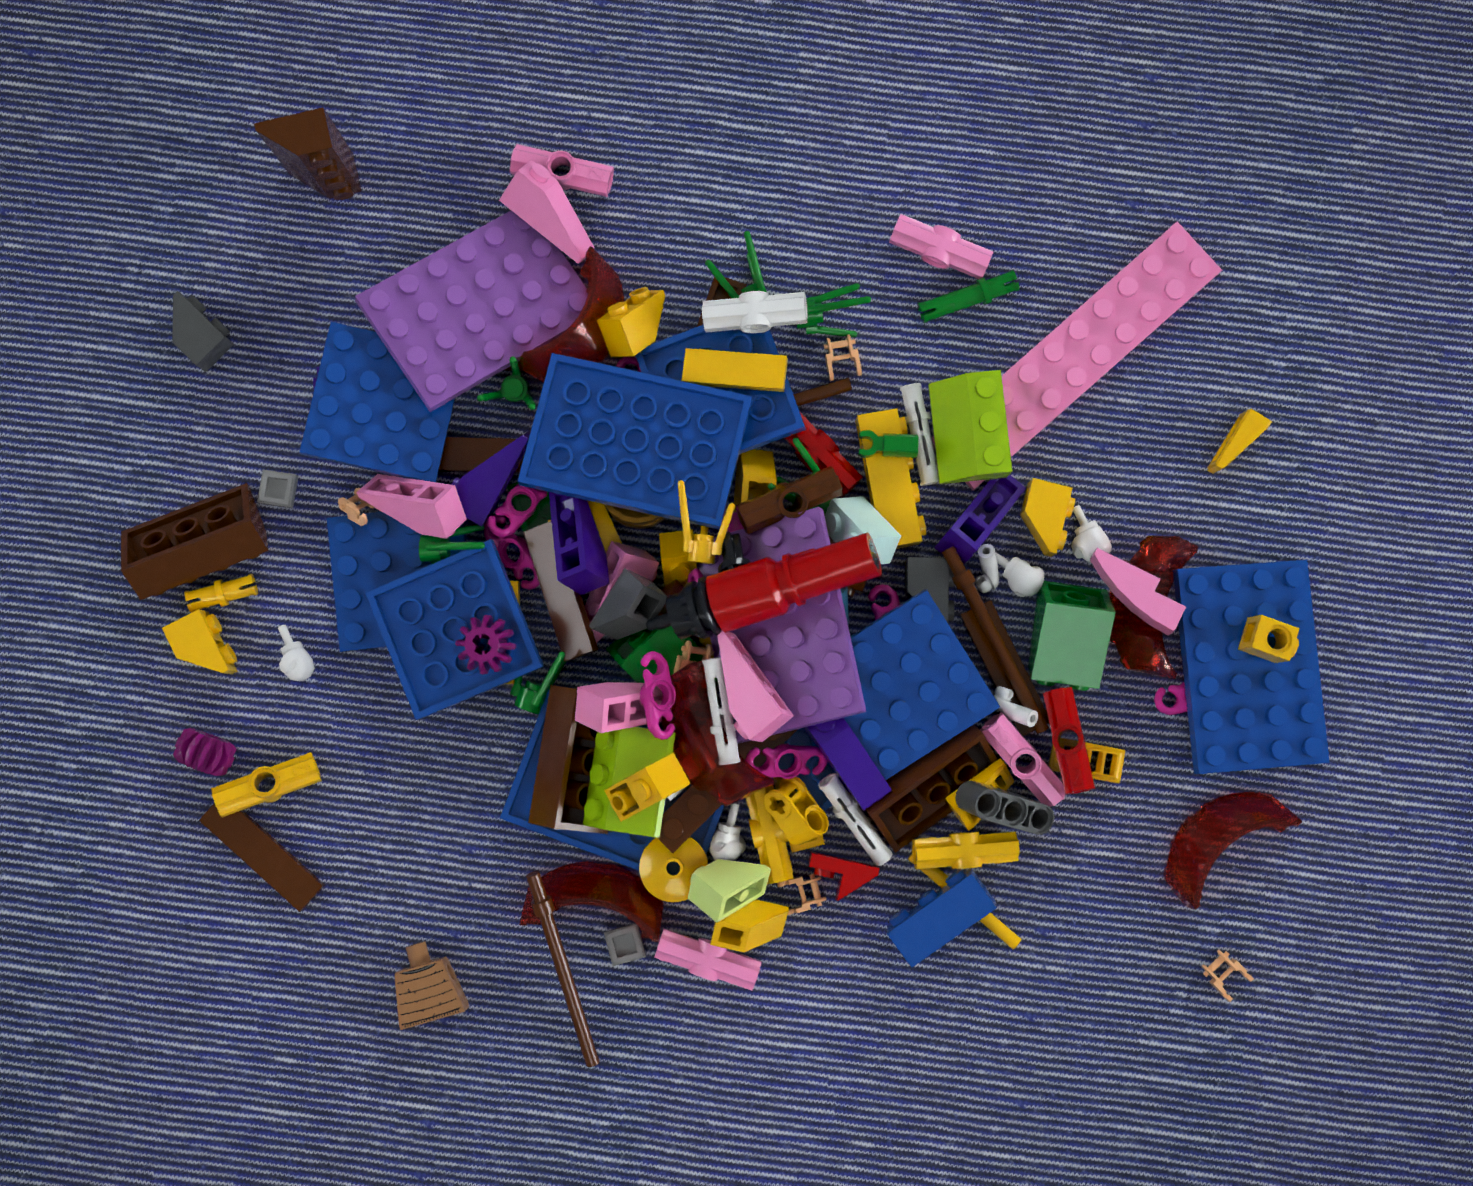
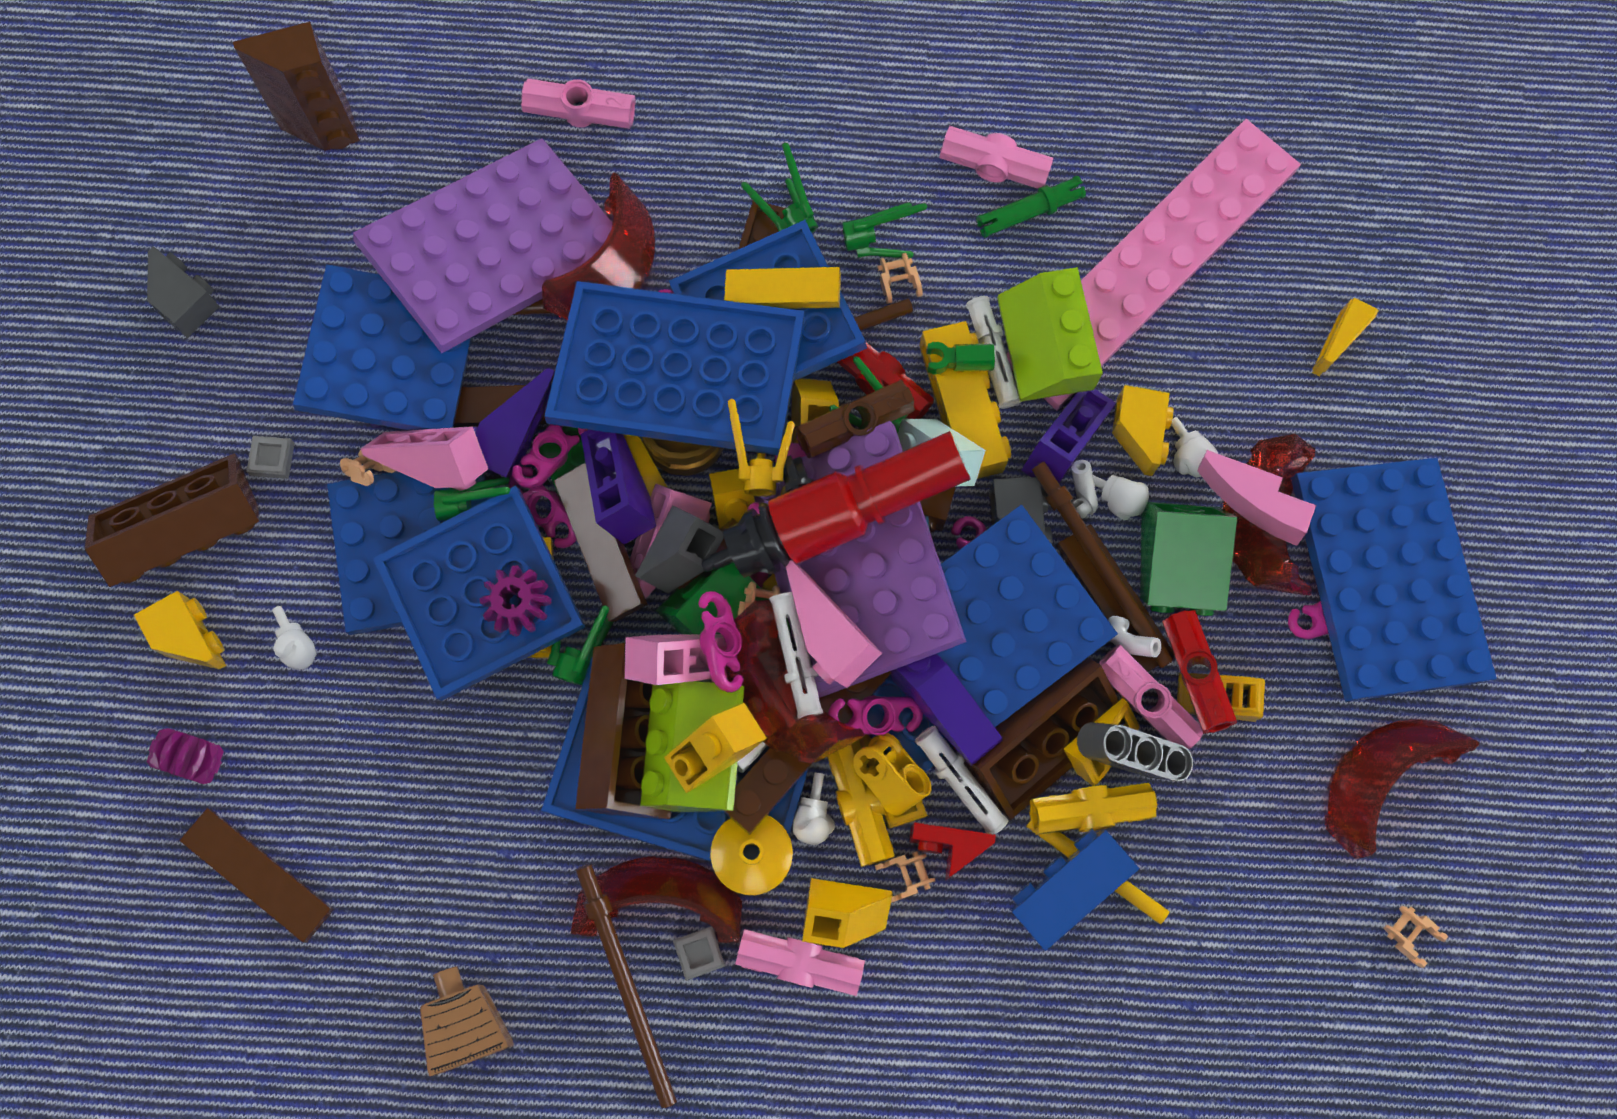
camera: 10 degrees left, 10 degrees down
yellow pin [184,574,258,612] -> none
yellow piece [211,752,322,818] -> none
green plant [477,356,536,410] -> none
bright pink slope [499,160,594,264] -> none
yellow slope [597,287,665,357] -> none
yellowish green slope [688,859,771,923] -> none
white piece [702,291,808,333] -> none
yellow brick [1238,615,1300,663] -> none

